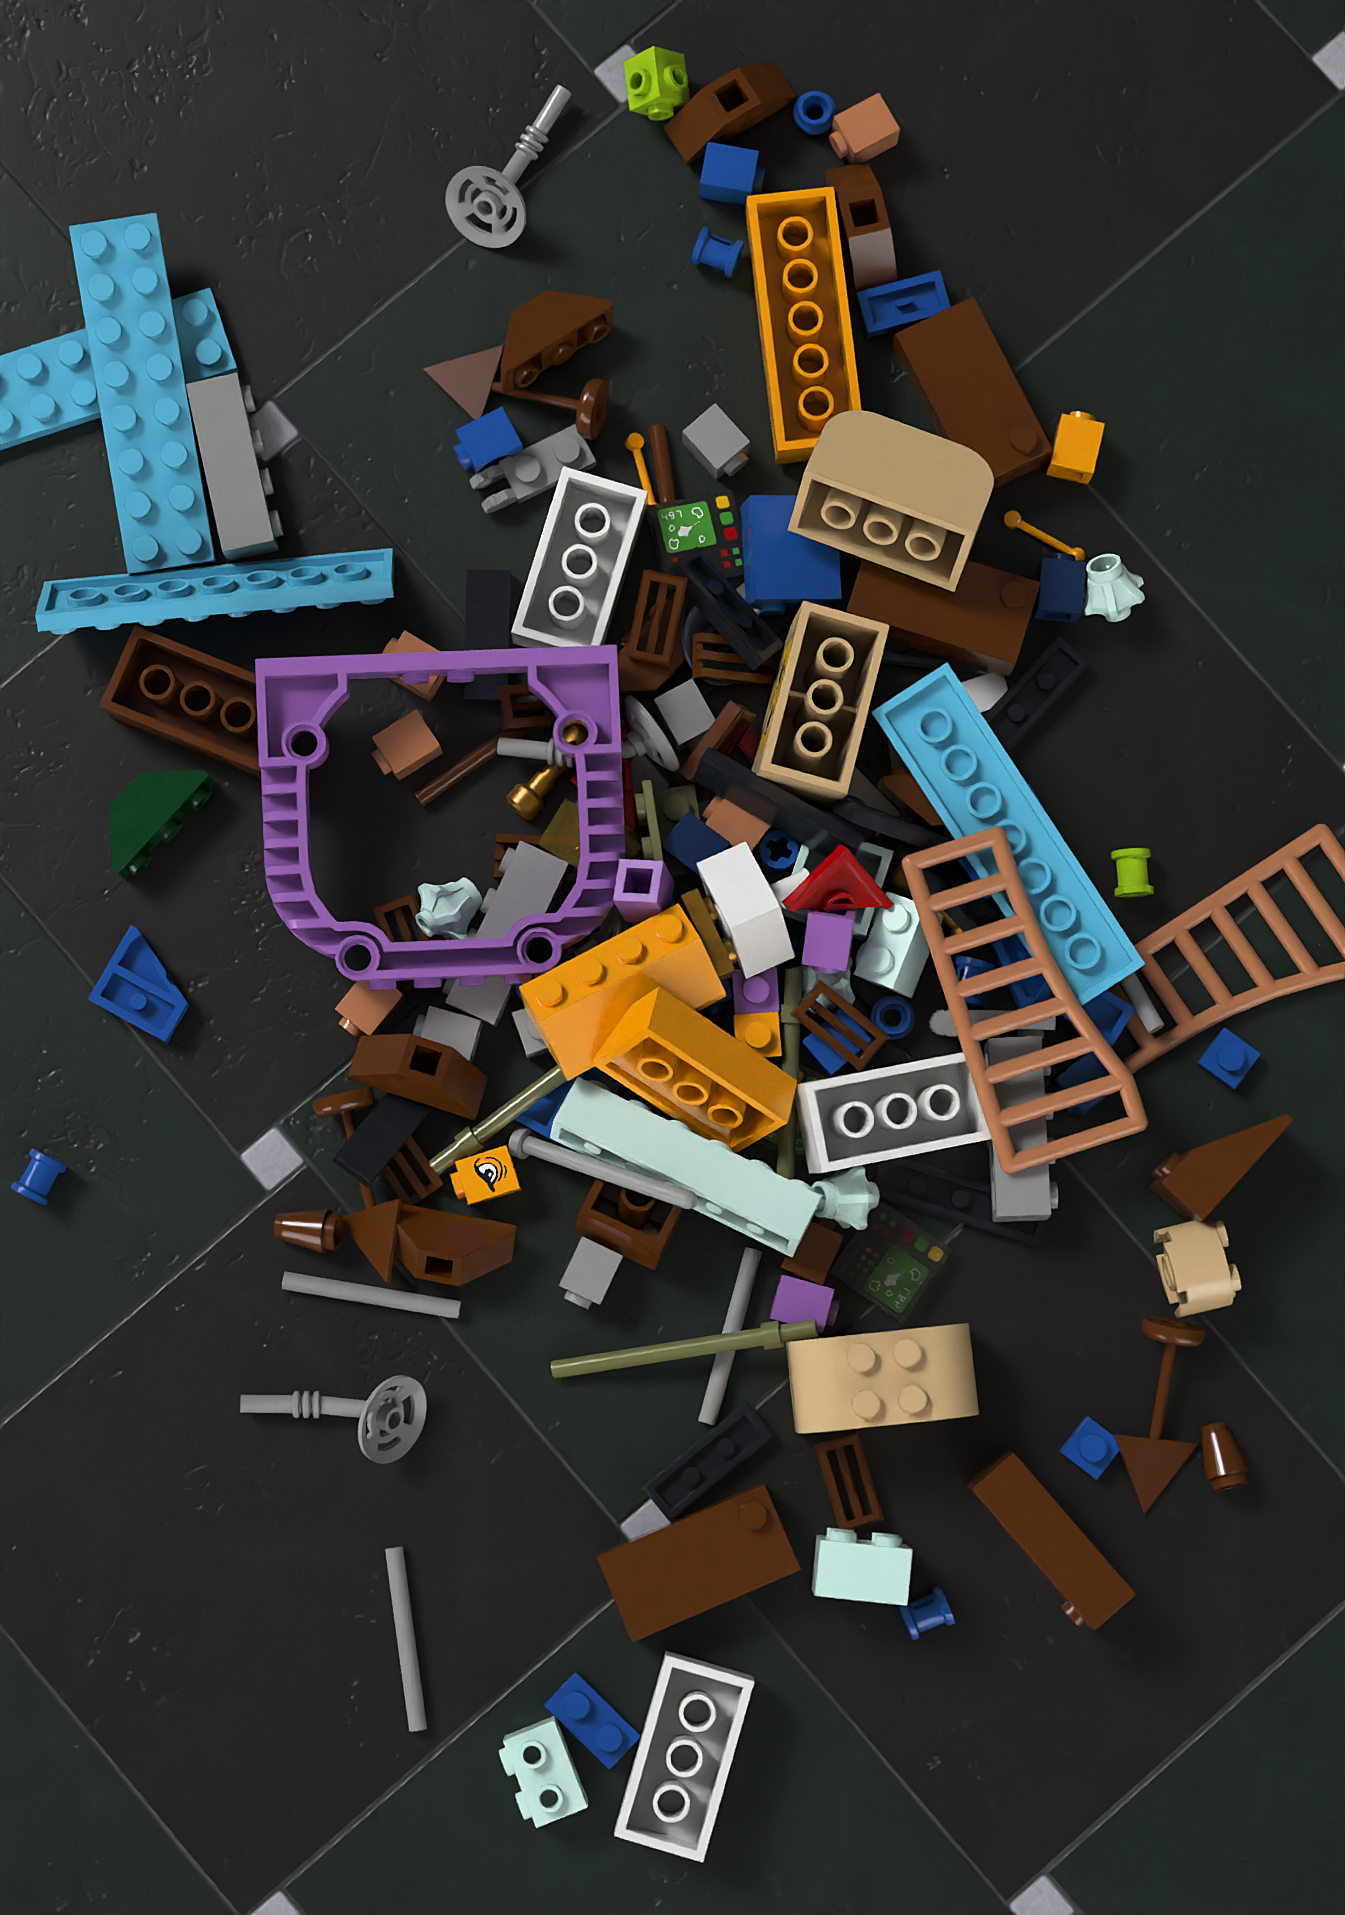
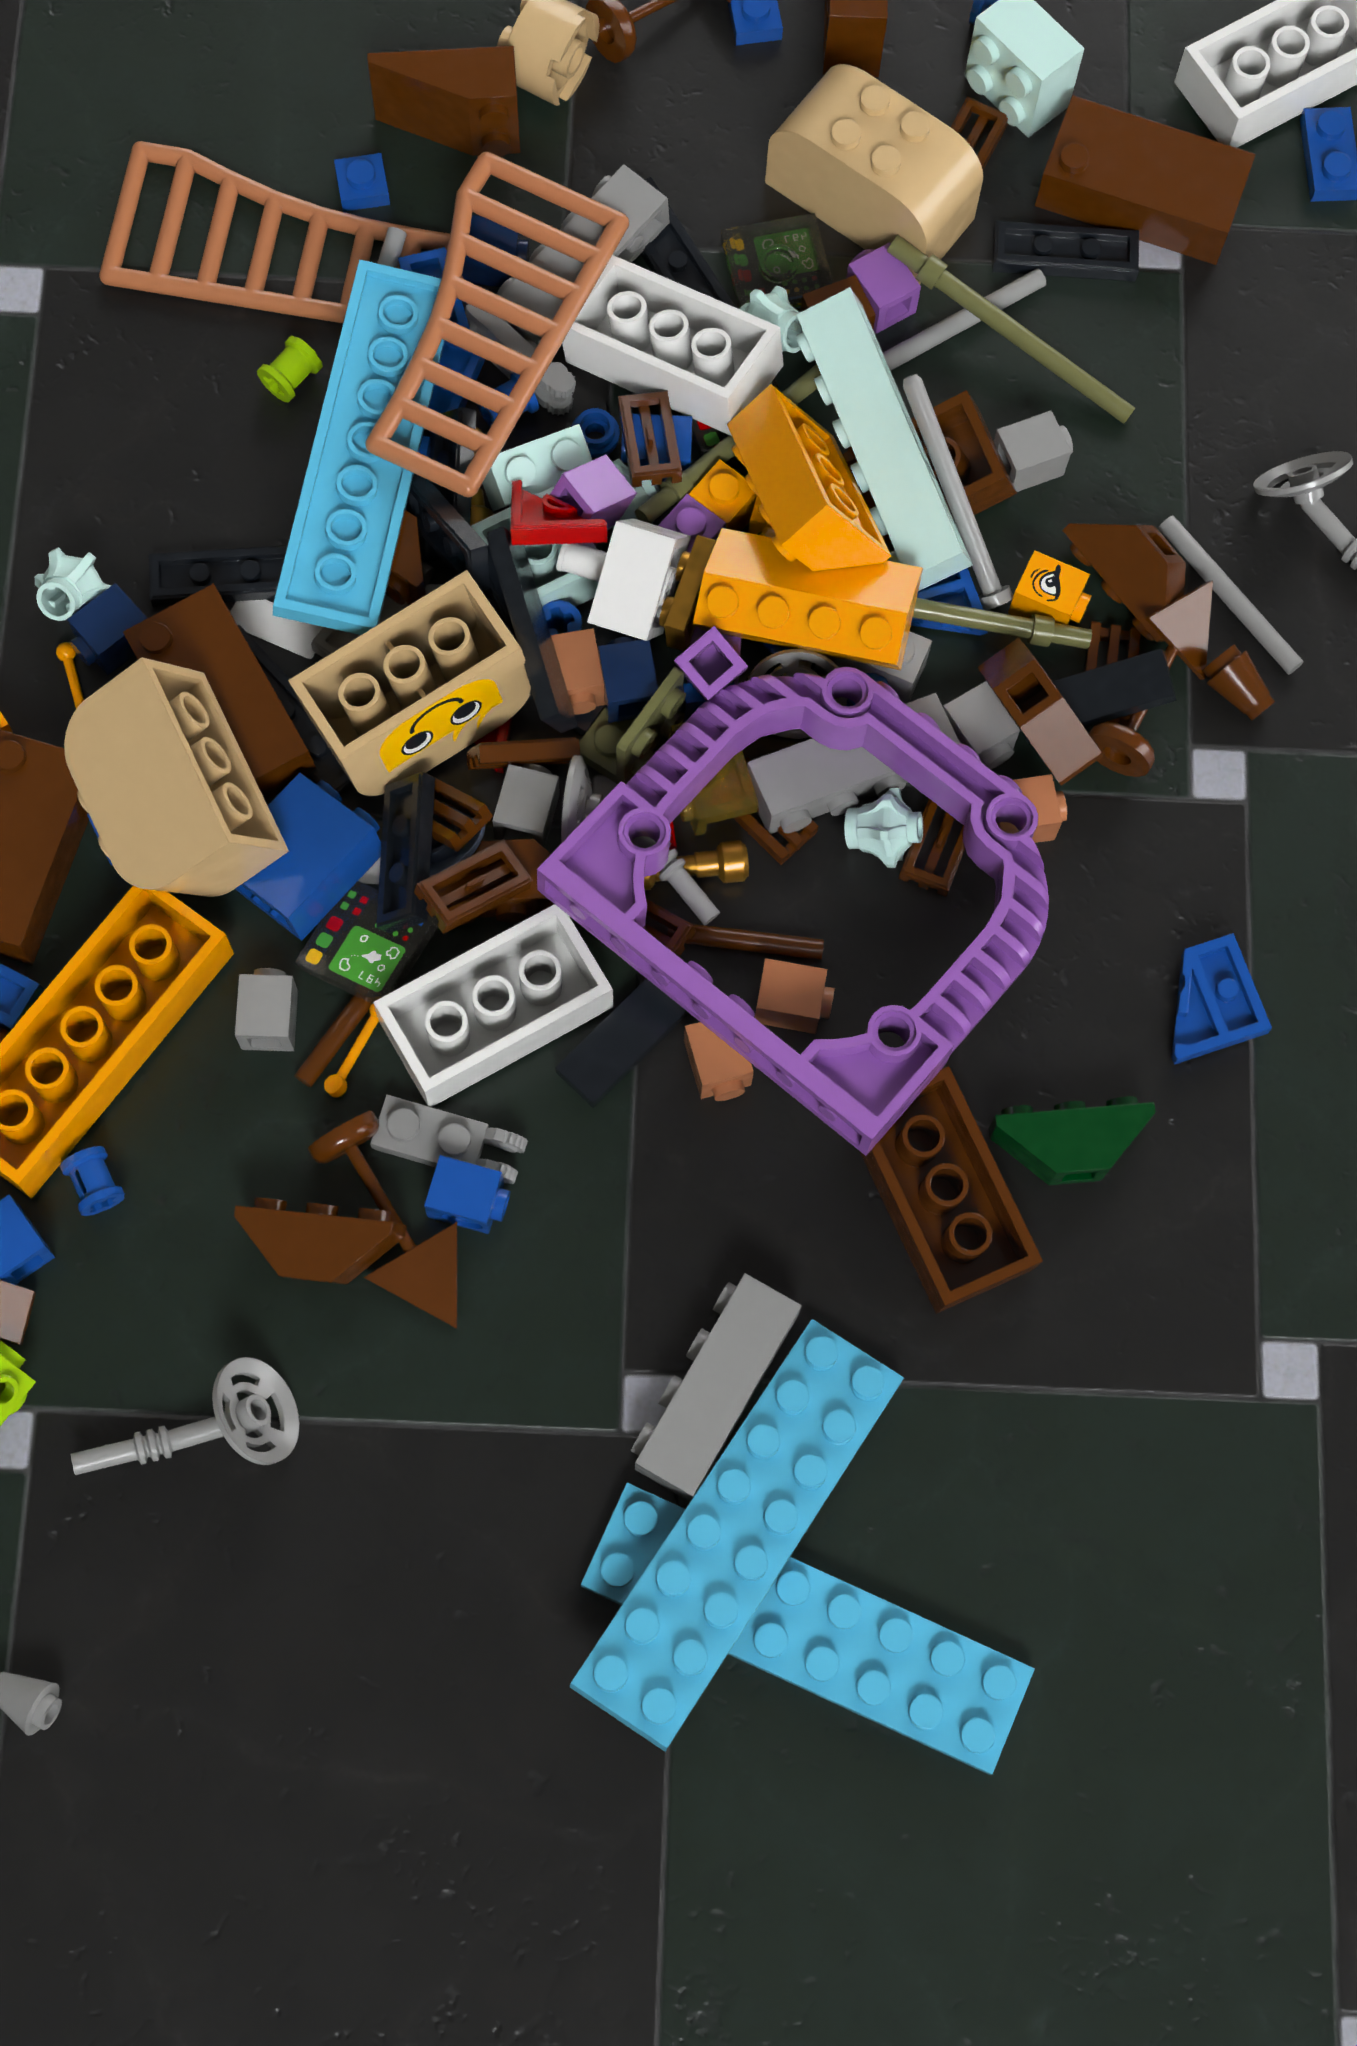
camera: 140 degrees left, 10 degrees down
medium azure plate [35,548,395,634] -> none

